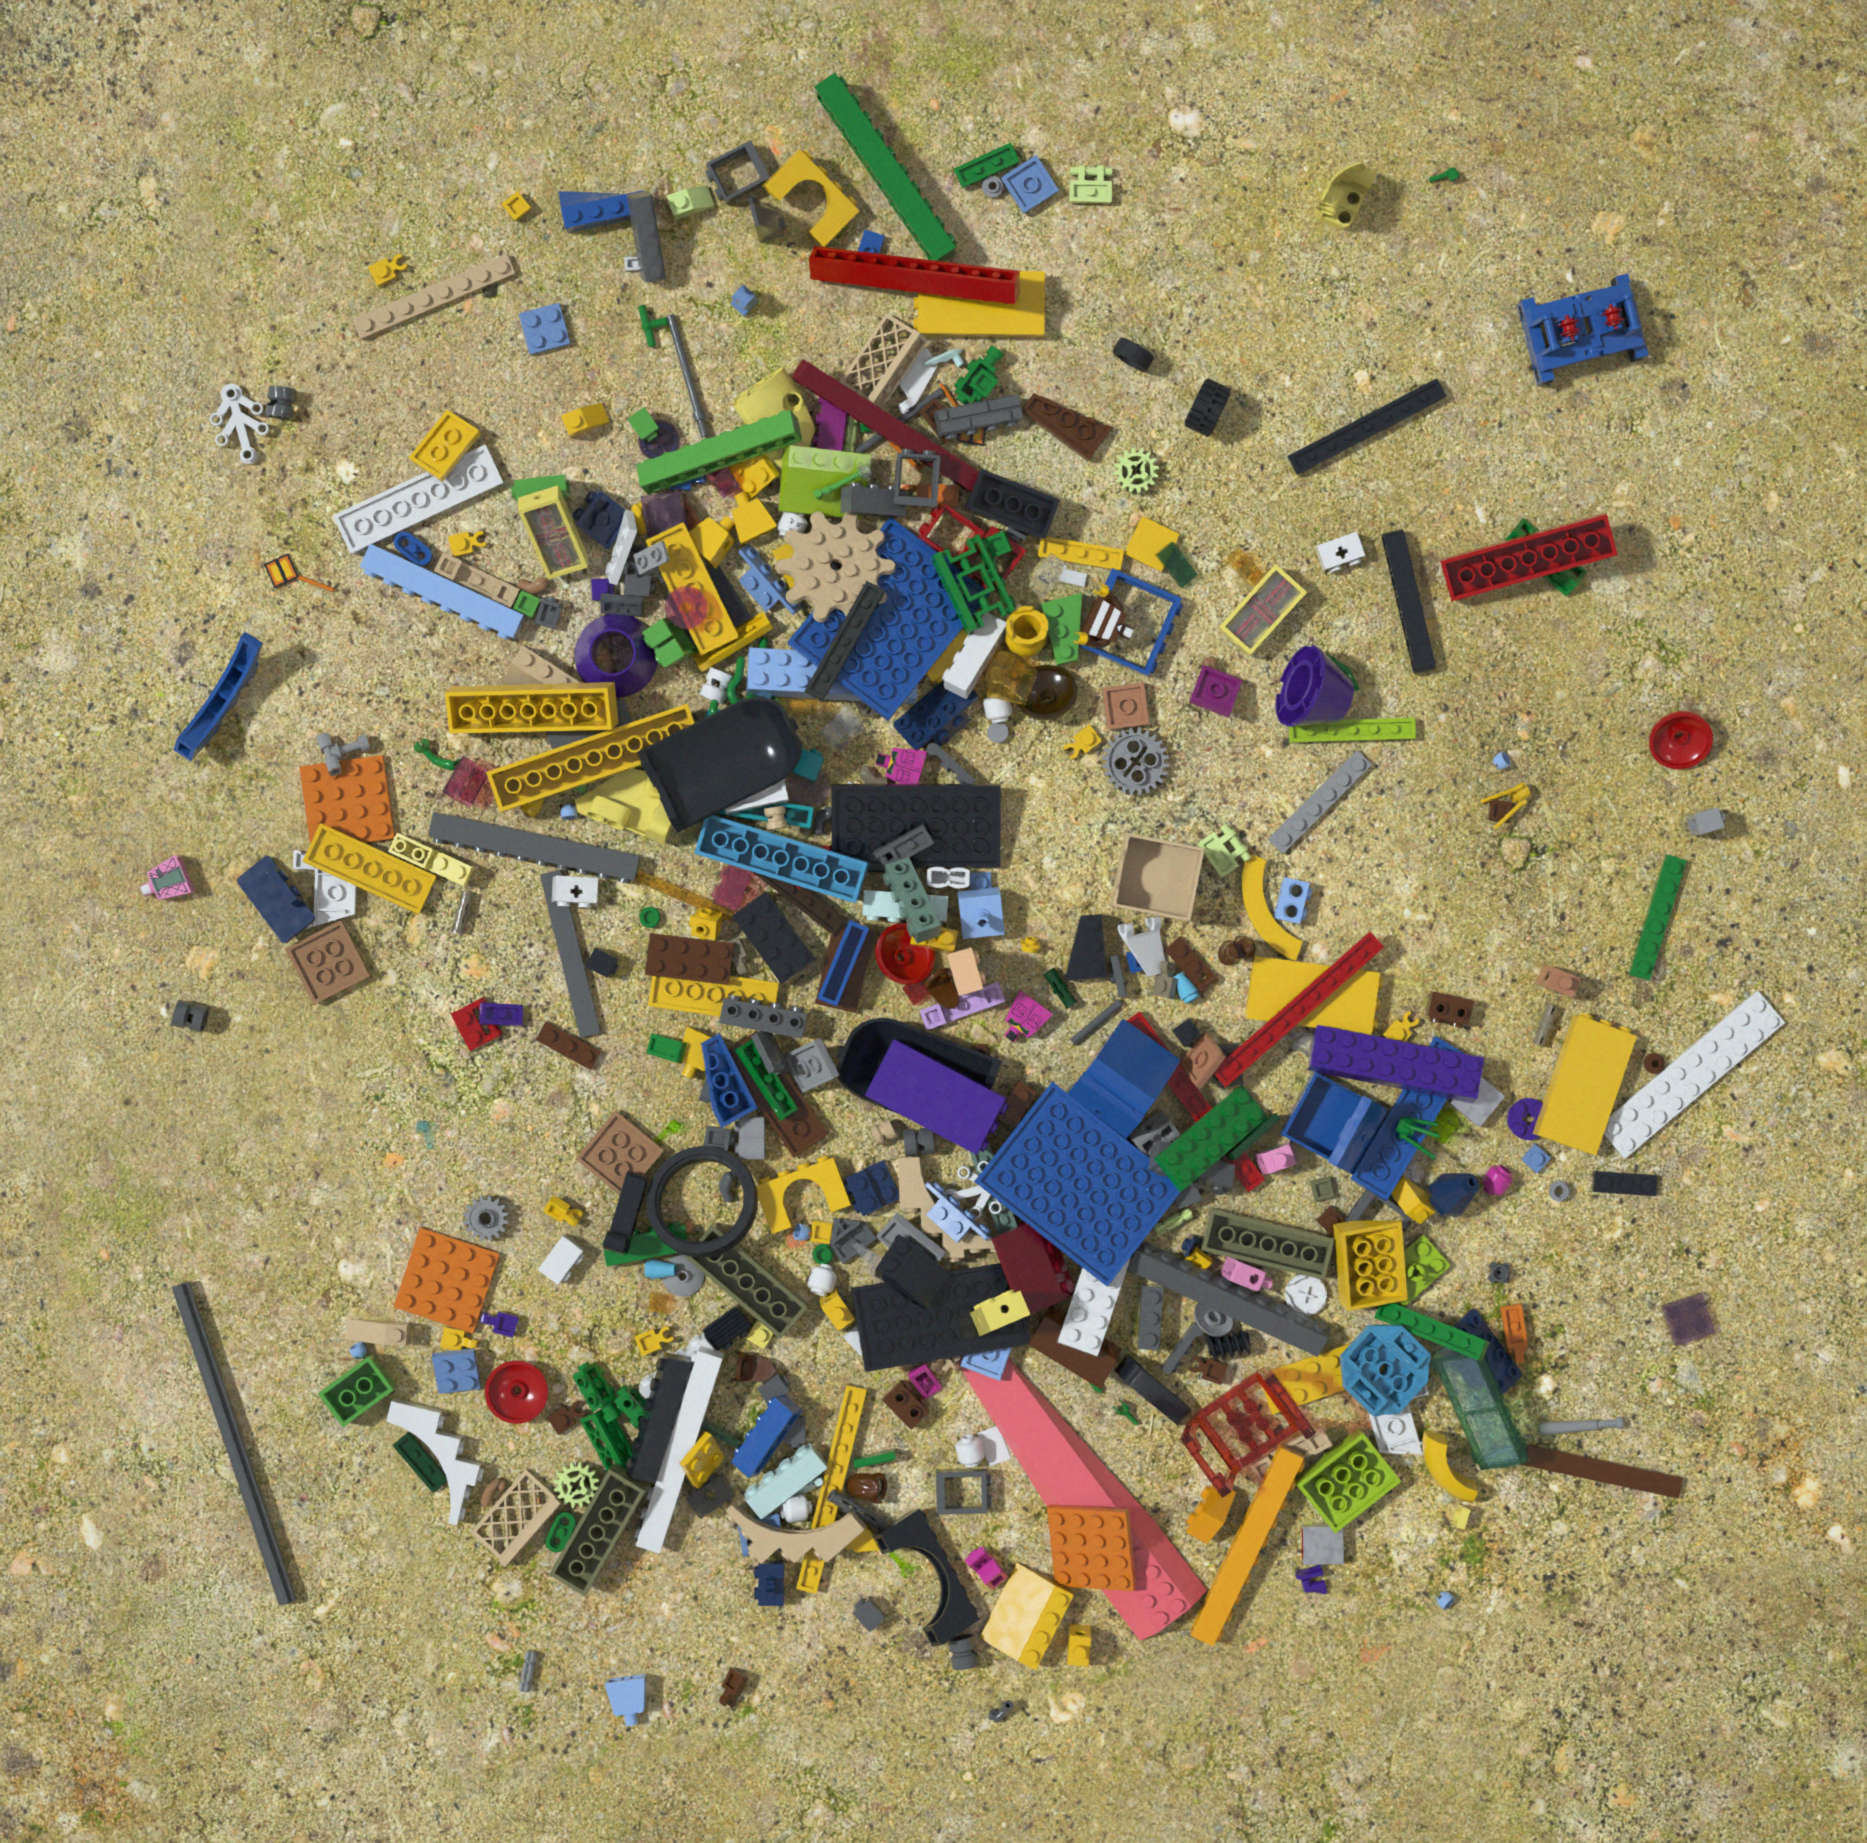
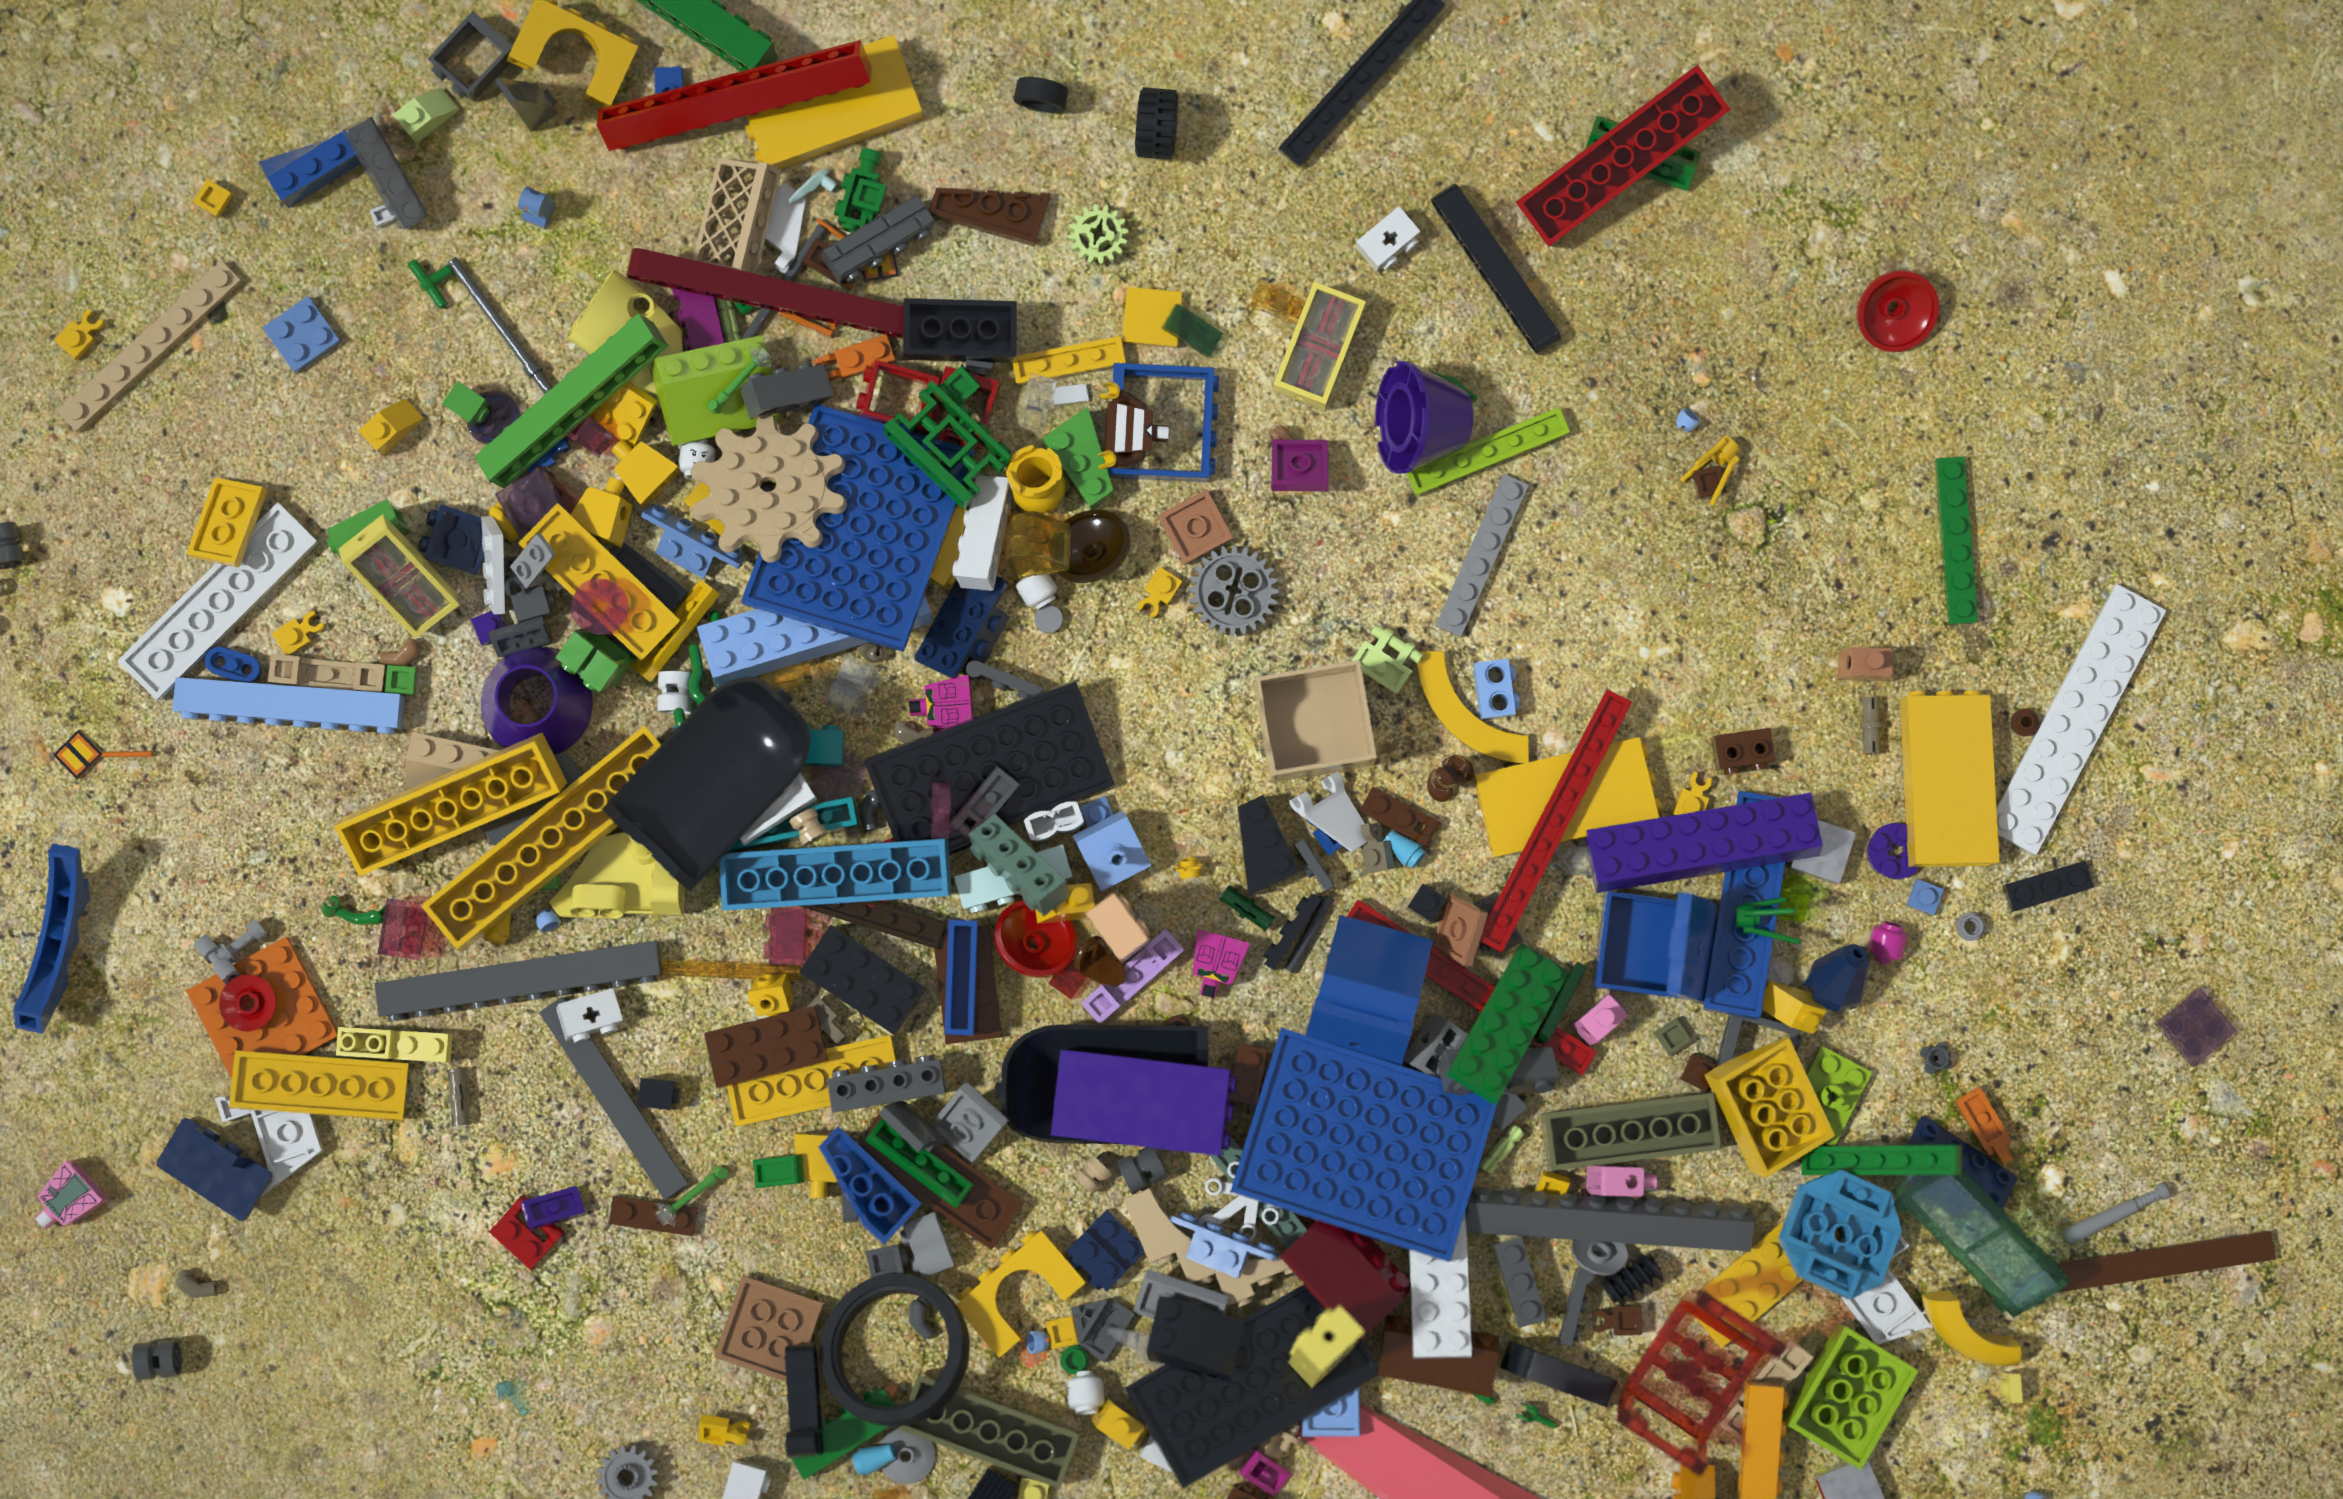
camera: 25 degrees left, 5 degrees down
medium nougat plate [285,920,371,1005] -> none
dark grey bracket [535,596,563,630] -> none
green tile [639,907,661,928] -> none
clear neon green hand [654,1120,681,1143] -> none
pearl dark grey tile [804,581,885,702] -> none
dark grey window [893,449,940,507] -> none
dark blue bracket [1181,1234,1209,1257] -> none
white tile [1285,1274,1327,1316] -> none
light grey brick [1685,807,1726,836] -> none
none -> dark tan arm [176,1270,218,1298]
none -> red dish [219,975,277,1032]
none -> bright green piece [655,1165,728,1227]
none -> clear pink plate [930,782,951,839]
none -> black plate [1263,894,1321,971]

